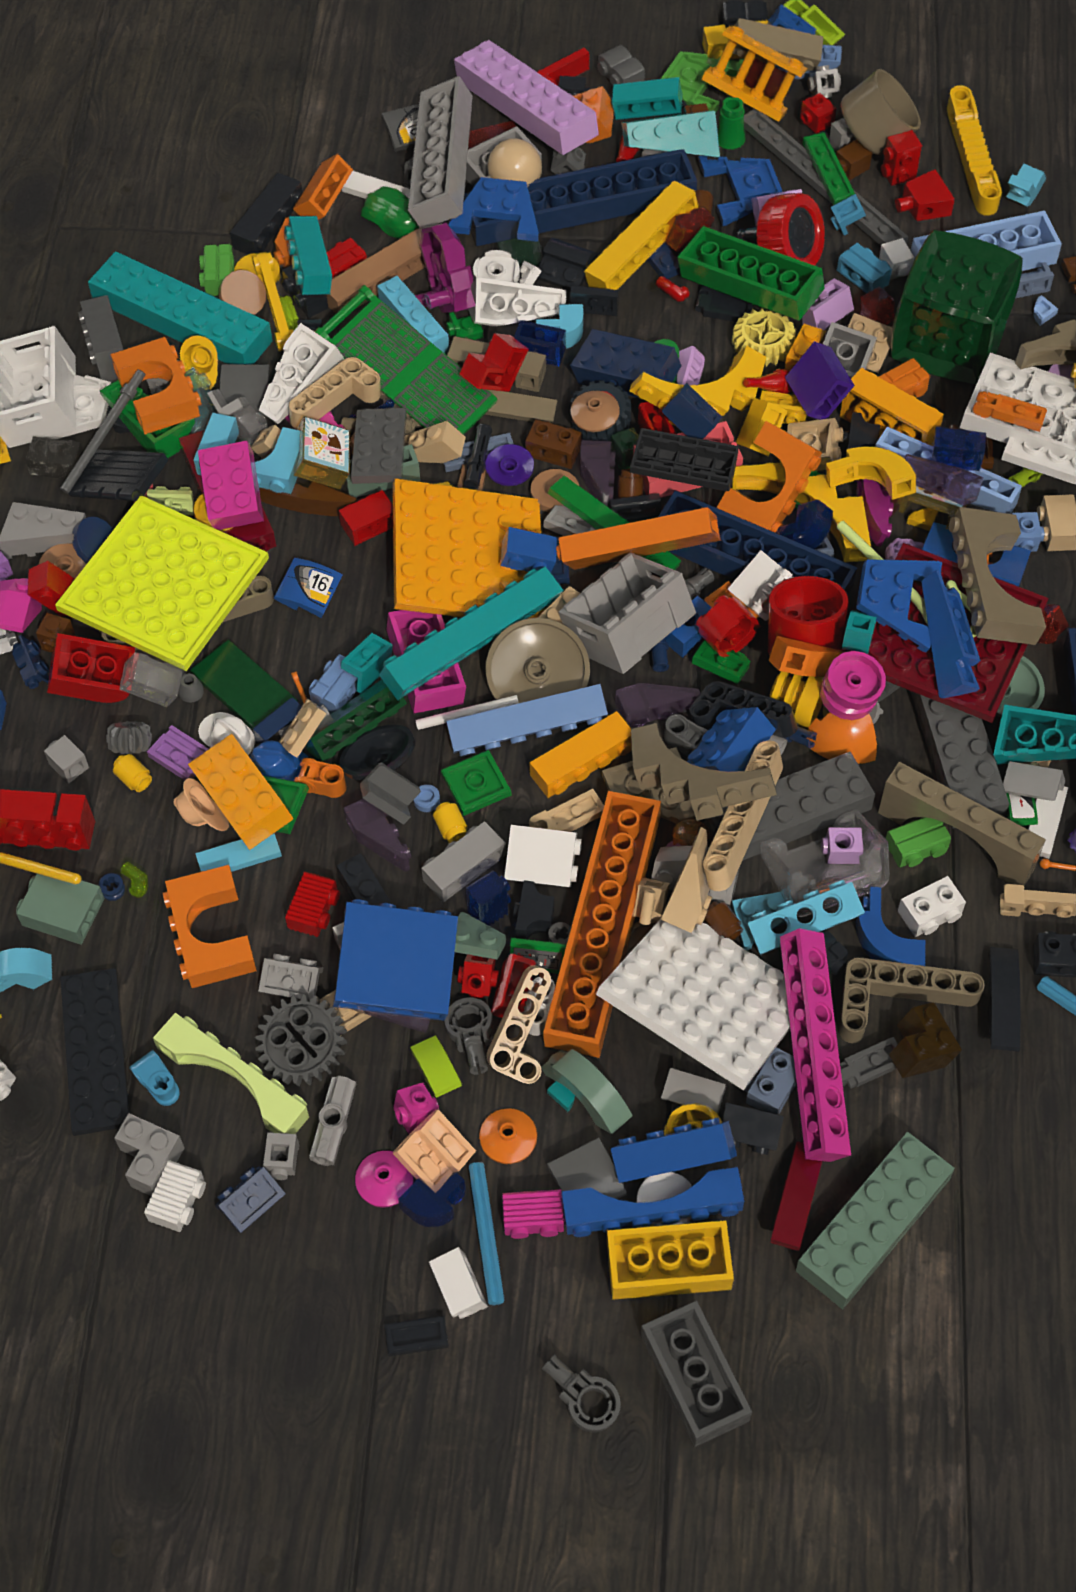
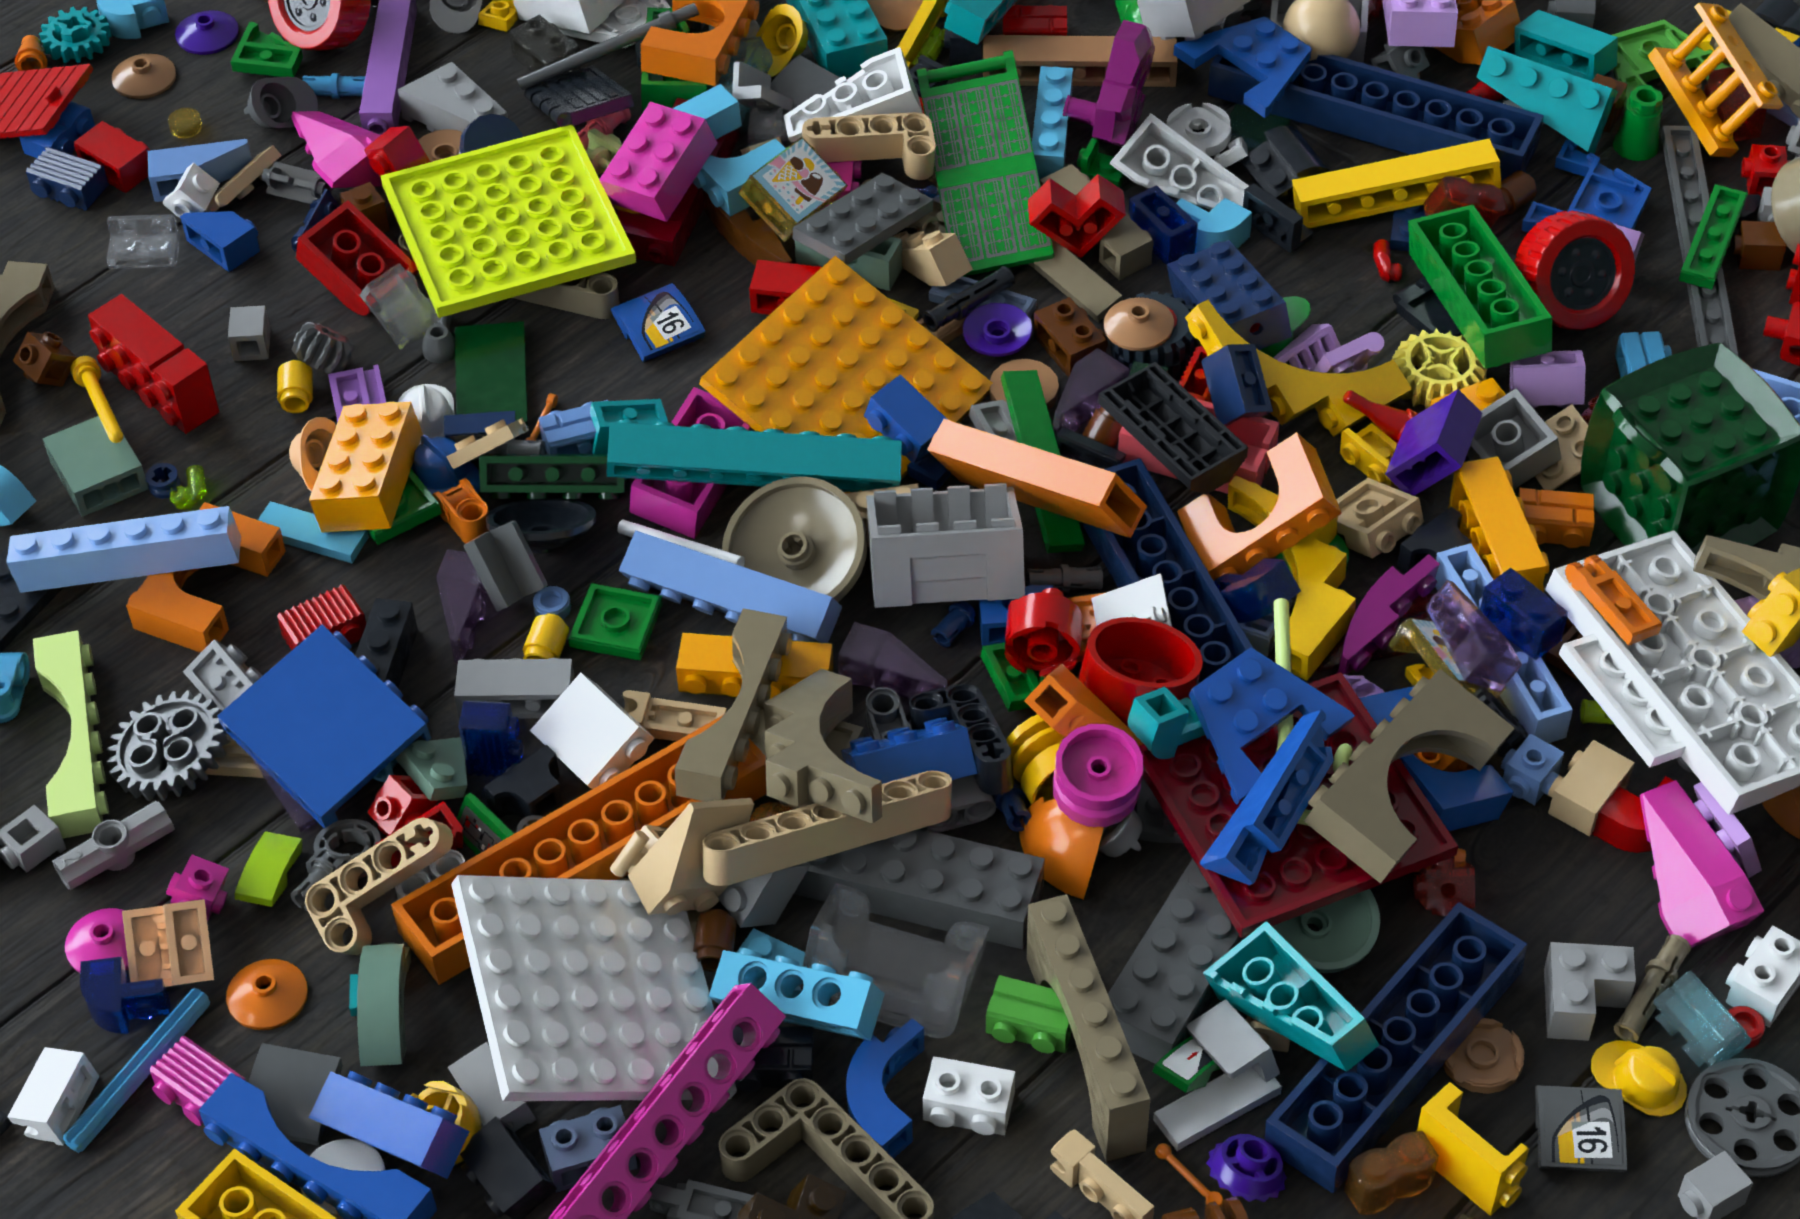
camera: 40 degrees right, 10 degrees down
yellow panel [736,398,788,456] -> none
lavender brick [821,828,863,864] -> none
yellow arch [826,447,916,500] -> none
dark azure bracket [831,194,866,236] -> none
none -> light blue brick [6,506,241,593]
none -> dark tan arch [675,608,792,801]
none -> lavender plate [1312,332,1384,373]

